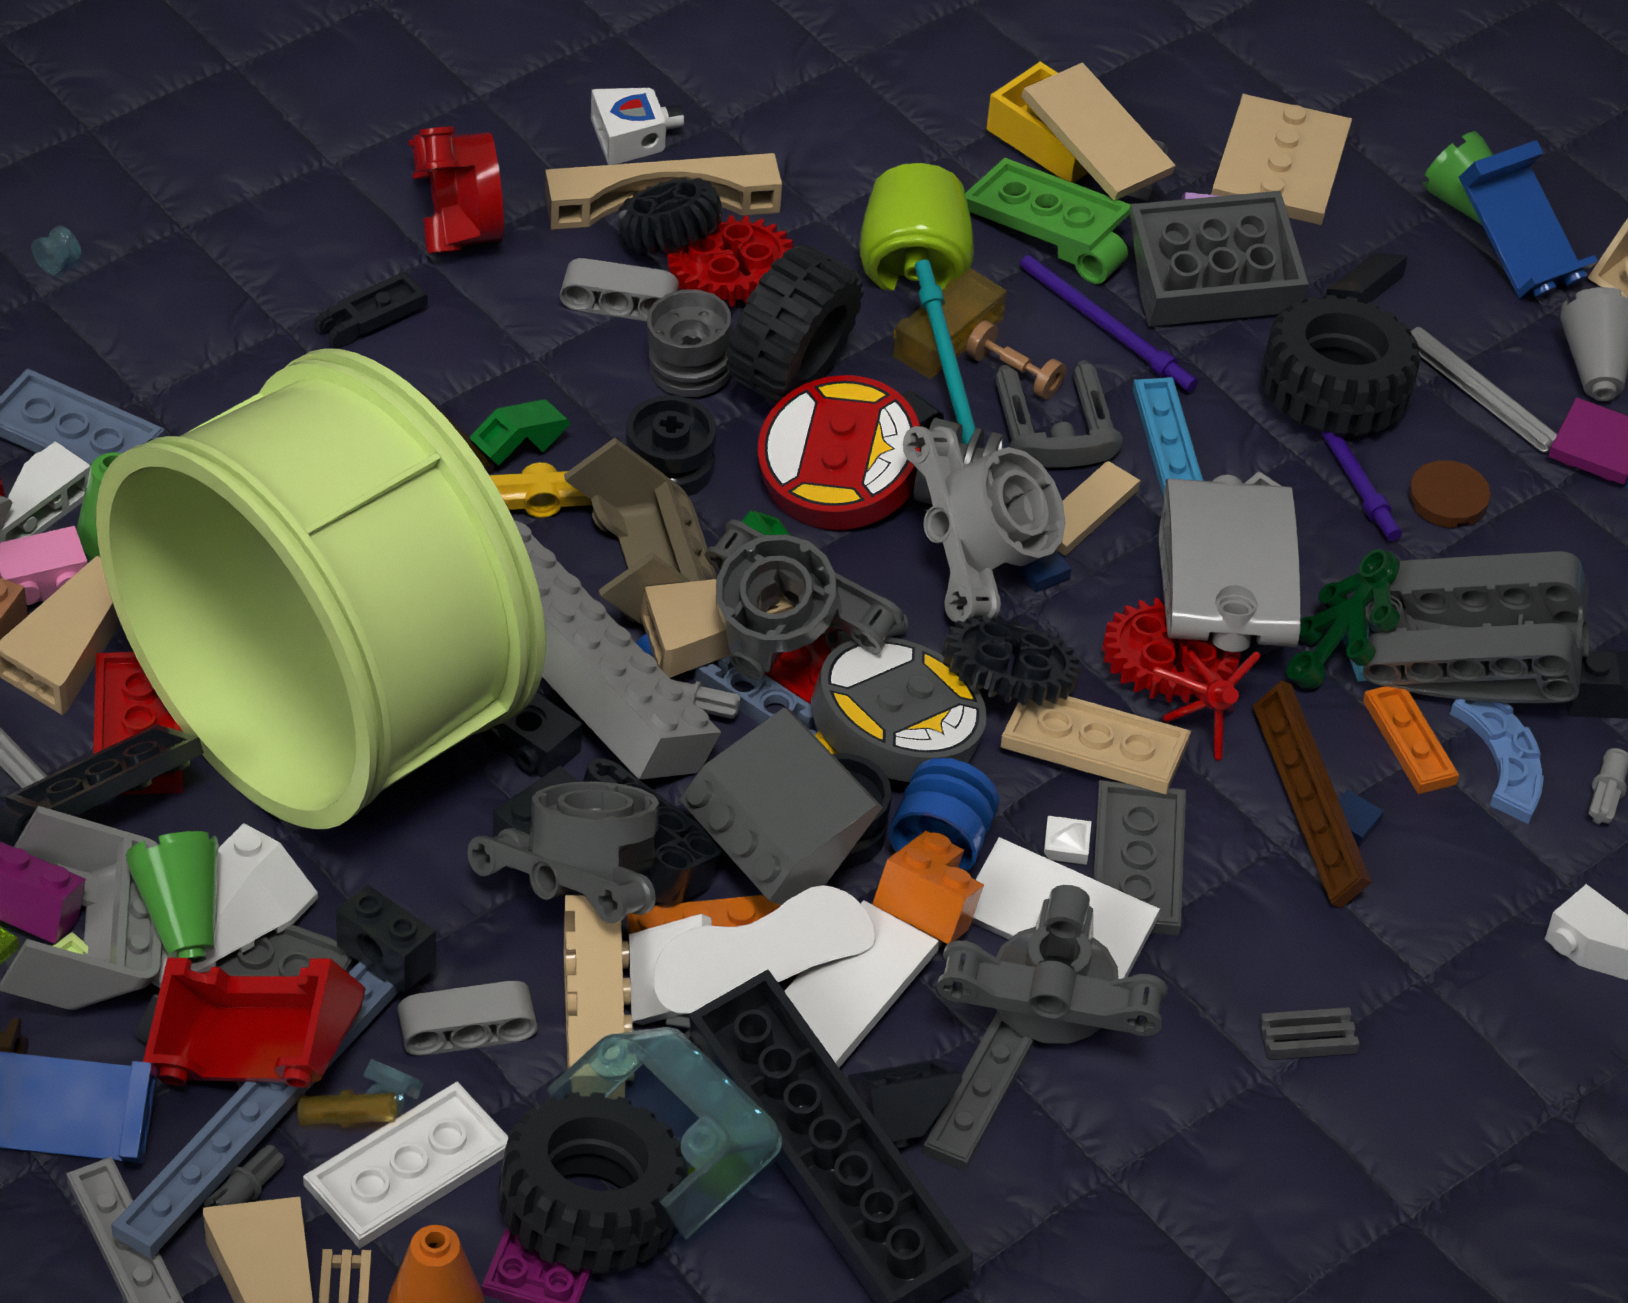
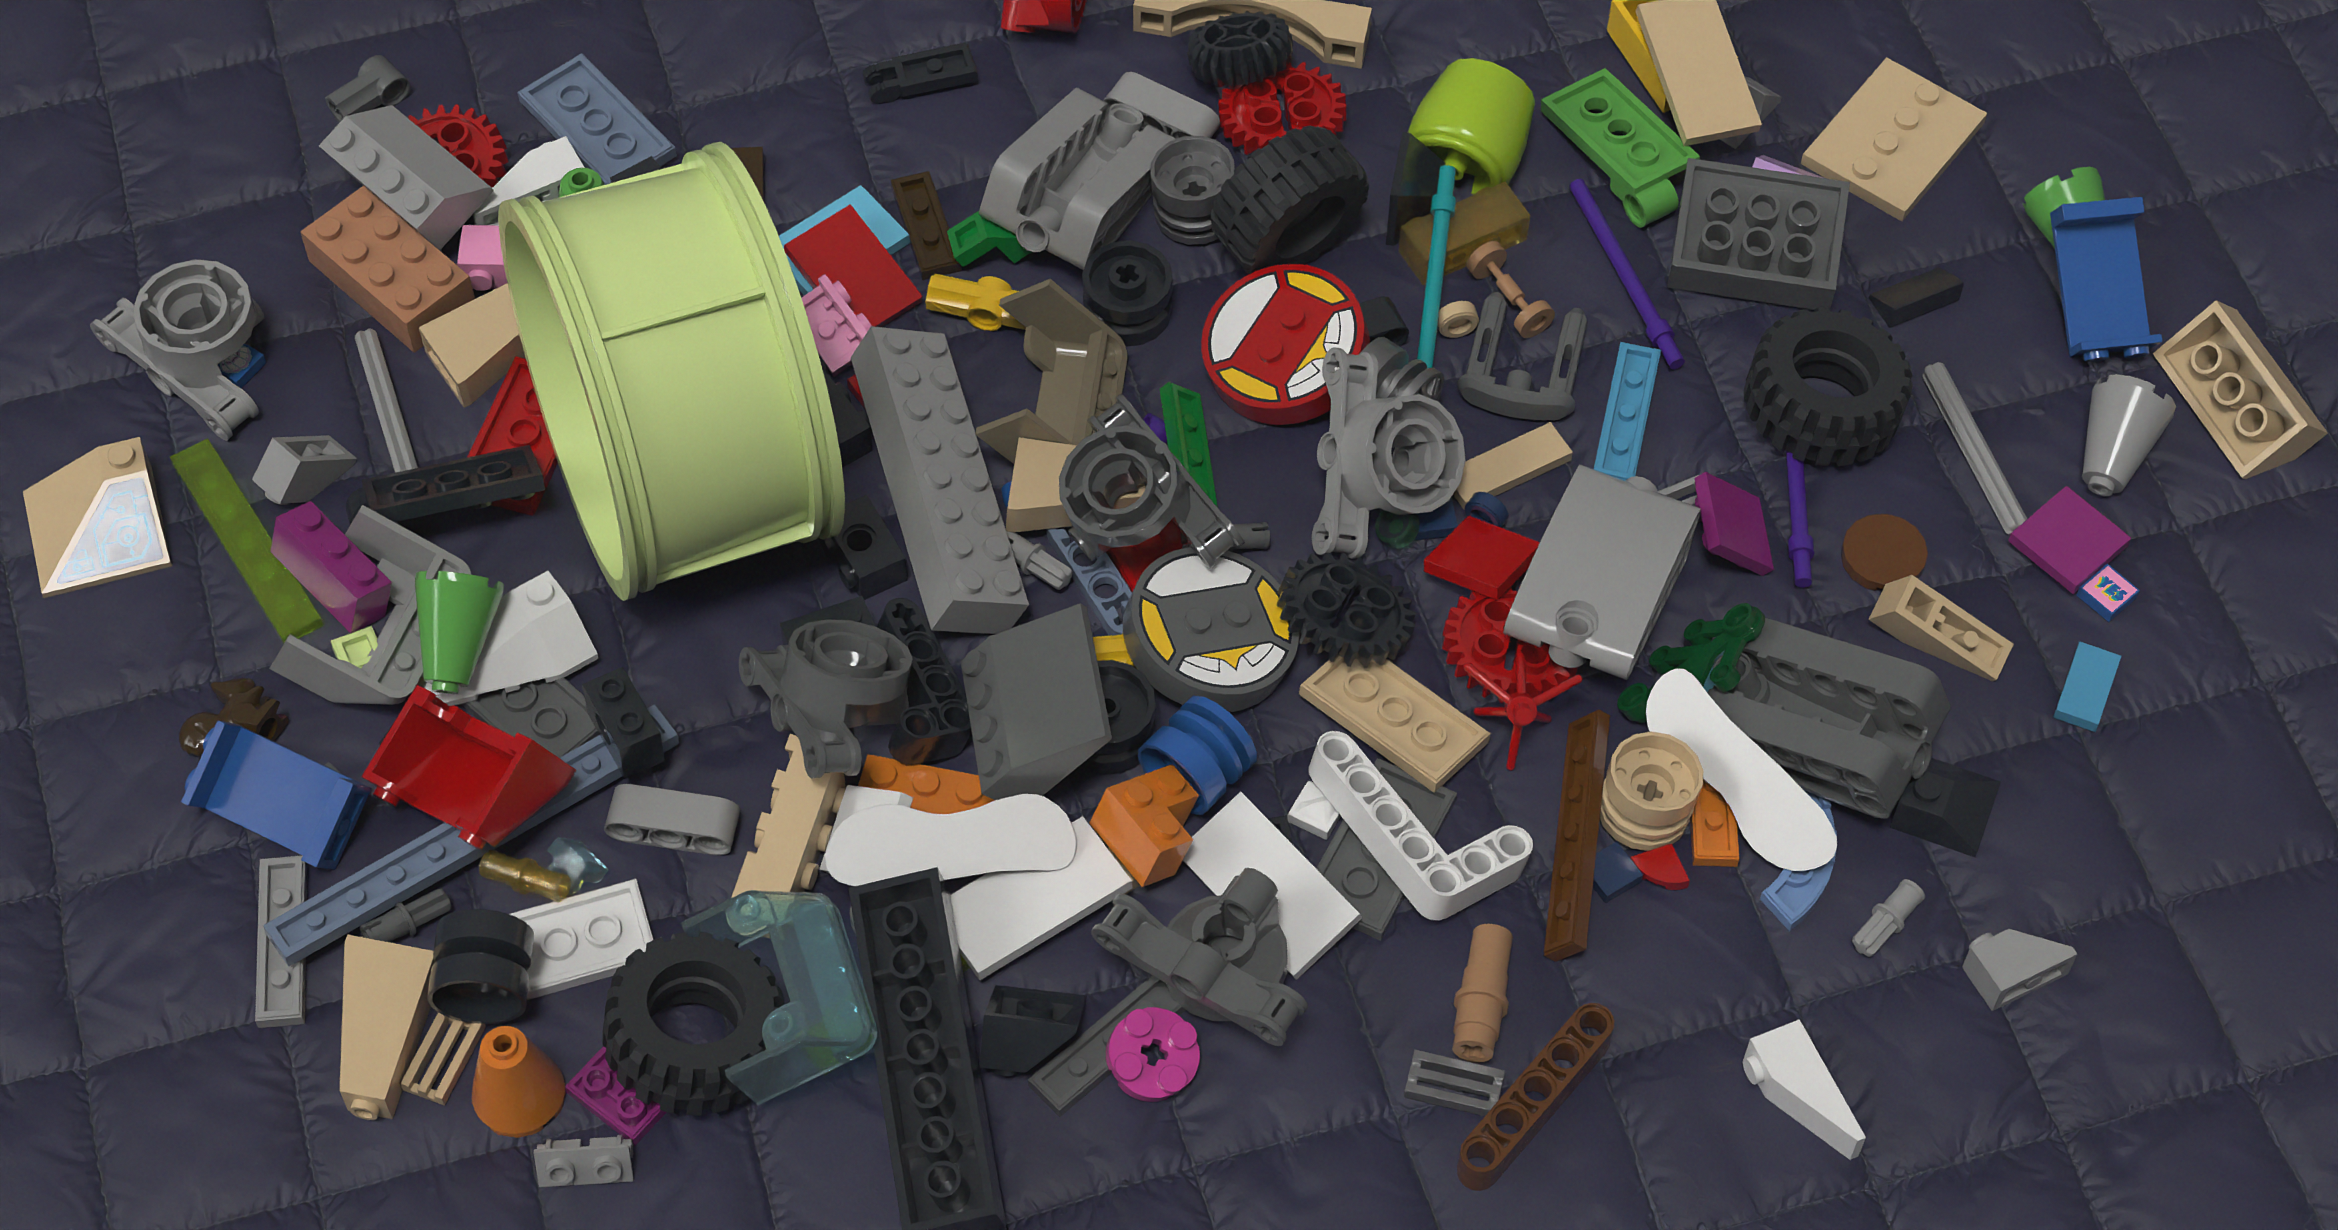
camera: 25 degrees right, 10 degrees up
none -> black wheel [427,909,534,1024]
none -> light grey panel [979,88,1176,270]
none -> dark pink plate [1106,1007,1200,1102]
none -> white beam [1309,731,1533,920]
none -> clear green tile [1375,510,1420,548]
none -> black slope [1386,132,1446,246]
none -> red tile [1424,515,1540,600]
none -> tan tile [1438,301,1479,338]
none -> medium nougat piece [1452,924,1513,1062]
none -> reddish brown beam [1457,1003,1614,1191]
none -> dark blue tile [1465,492,1509,528]
none -> tan wheel [1600,731,1703,851]
none -> red tile [1630,843,1690,890]
none -> white sticker [1646,669,1837,871]
none -> magenta tile [1694,472,1774,576]
none -> tan slope [1868,575,2014,681]

